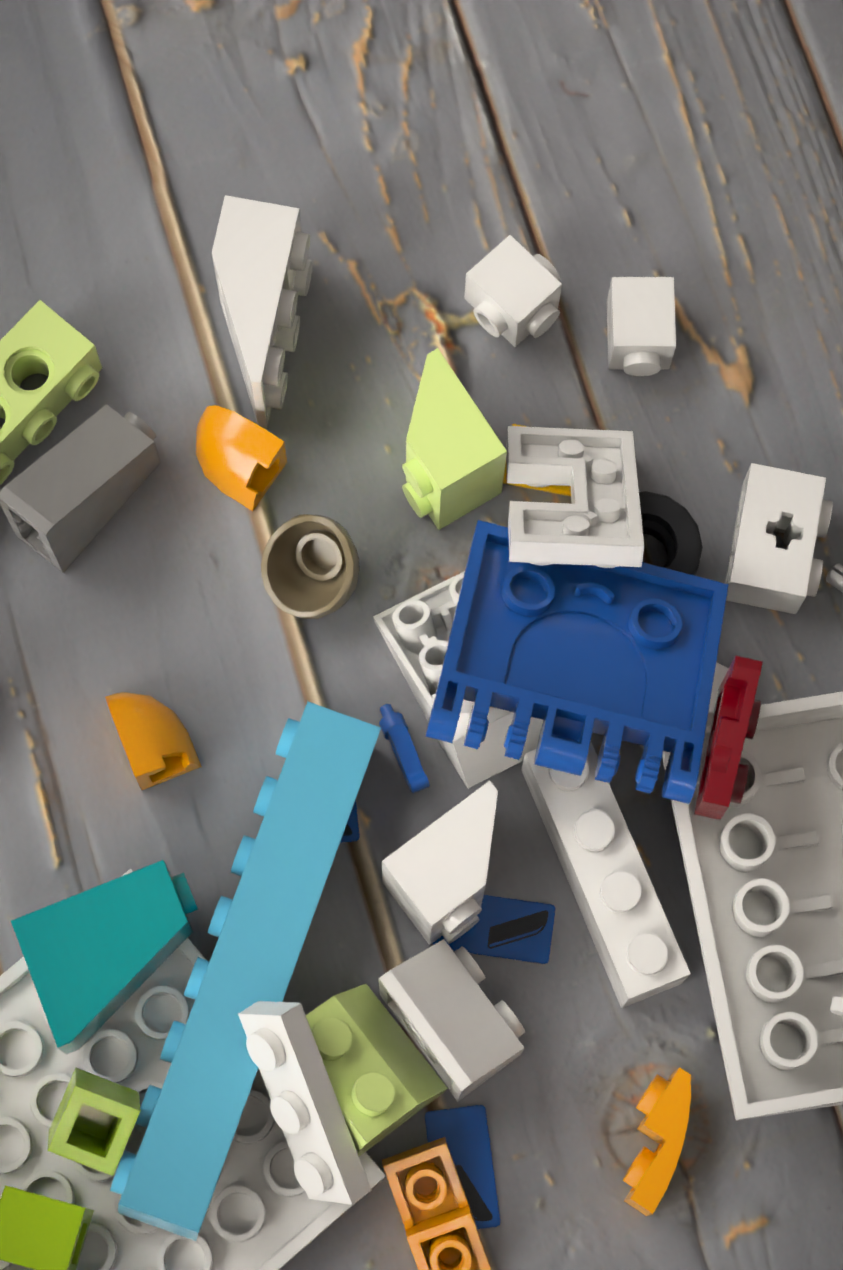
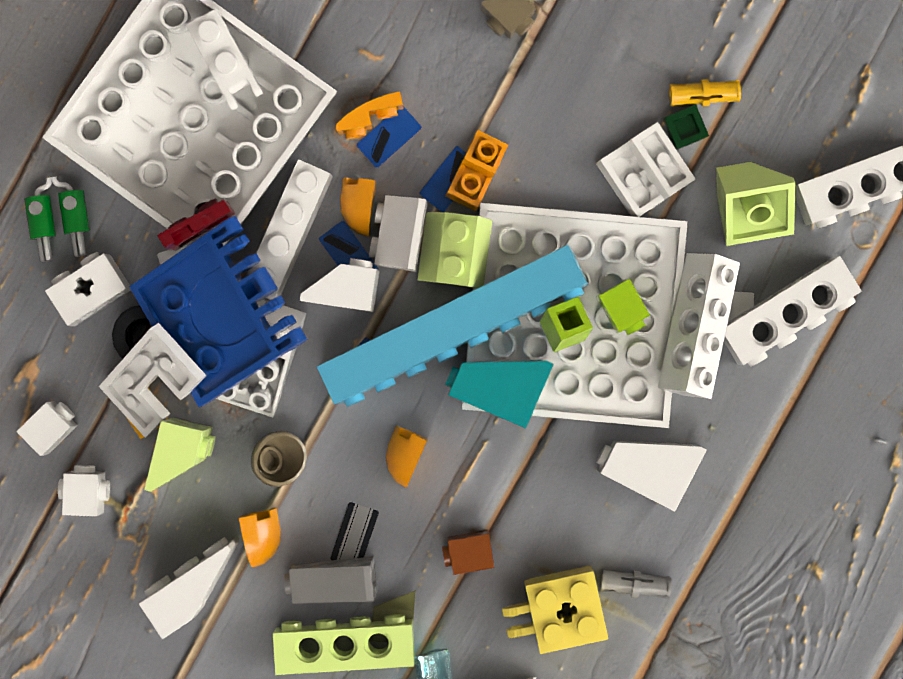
camera: 135 degrees left, 15 degrees up
white plate [238,1001,372,1205] -> none
blue piece [379,704,430,793] -> none
none -> sticker [330,502,379,560]
none -> light orange brick [340,178,377,237]
none -> blue sticker [357,106,422,168]

